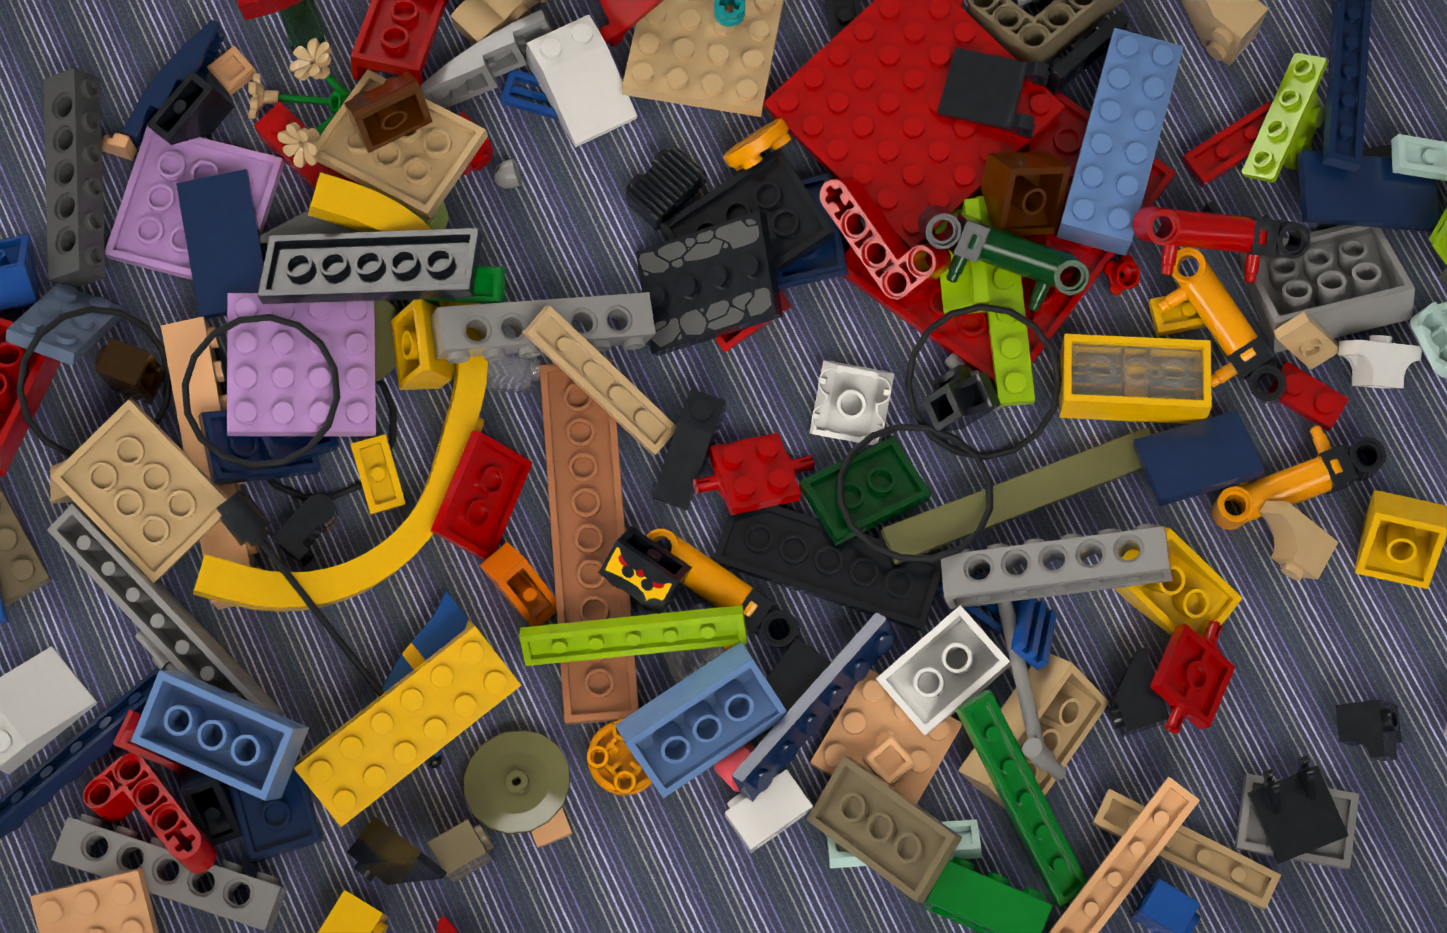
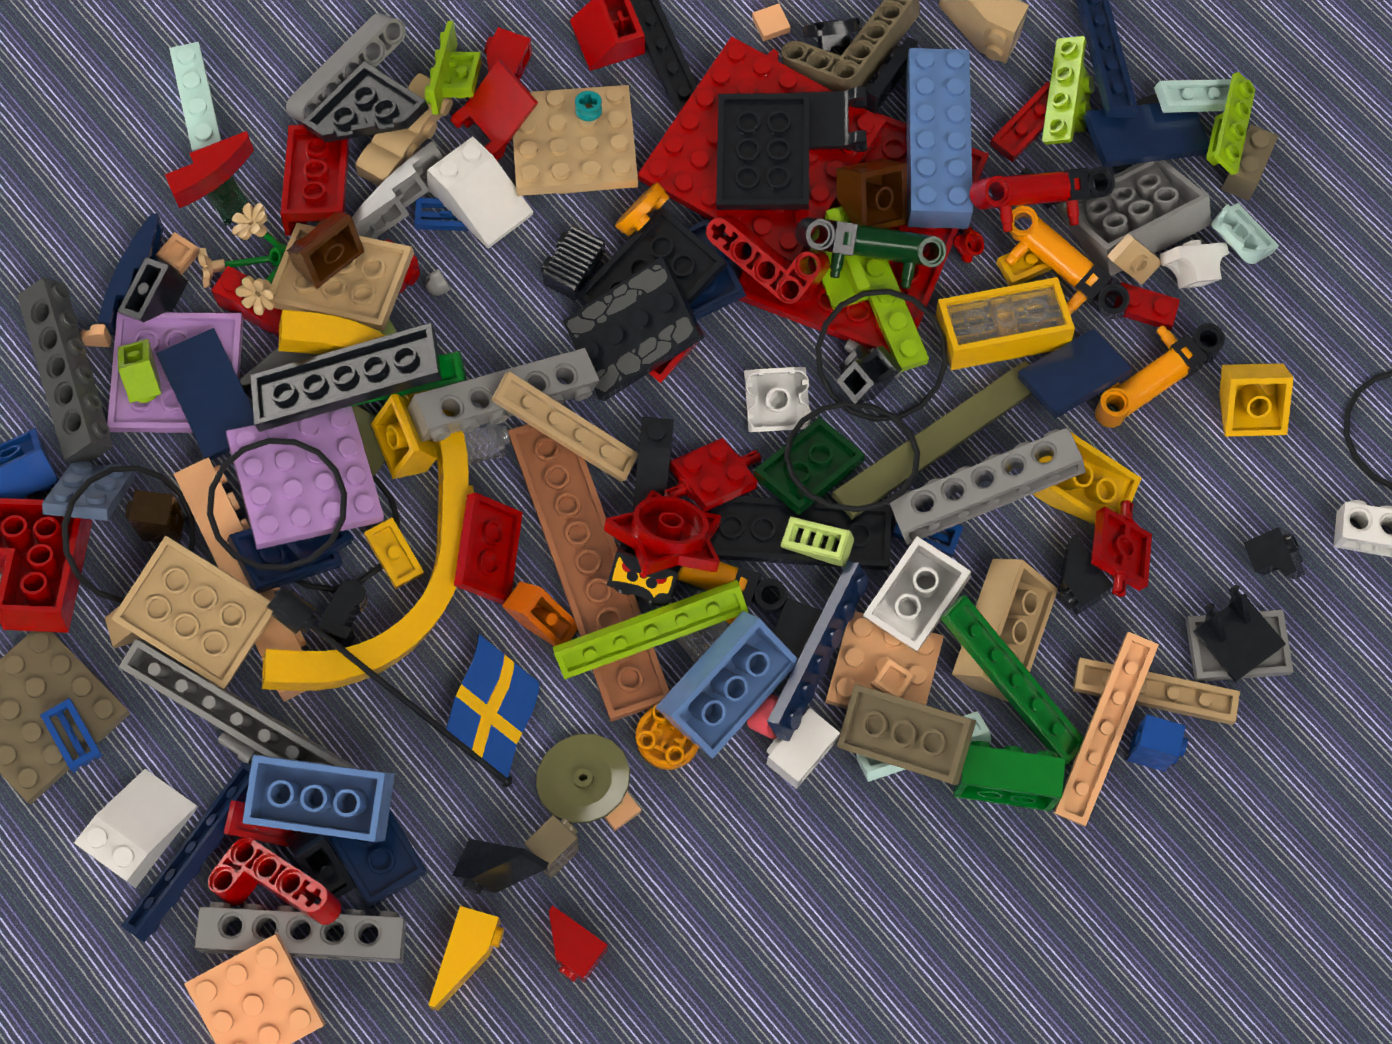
camera: 20 degrees left, 5 degrees down
yellow brick [294,624,521,827] -> none
light grey bar [997,601,1066,780] -> none
blue tile [1011,598,1057,670] -> none
tan arch [1259,500,1339,581] -> none
none -> lime slope [118,339,161,403]
none -> red plate [604,490,722,575]
none -> black plate [716,93,810,210]
none -> yellowish green slope [781,516,854,567]

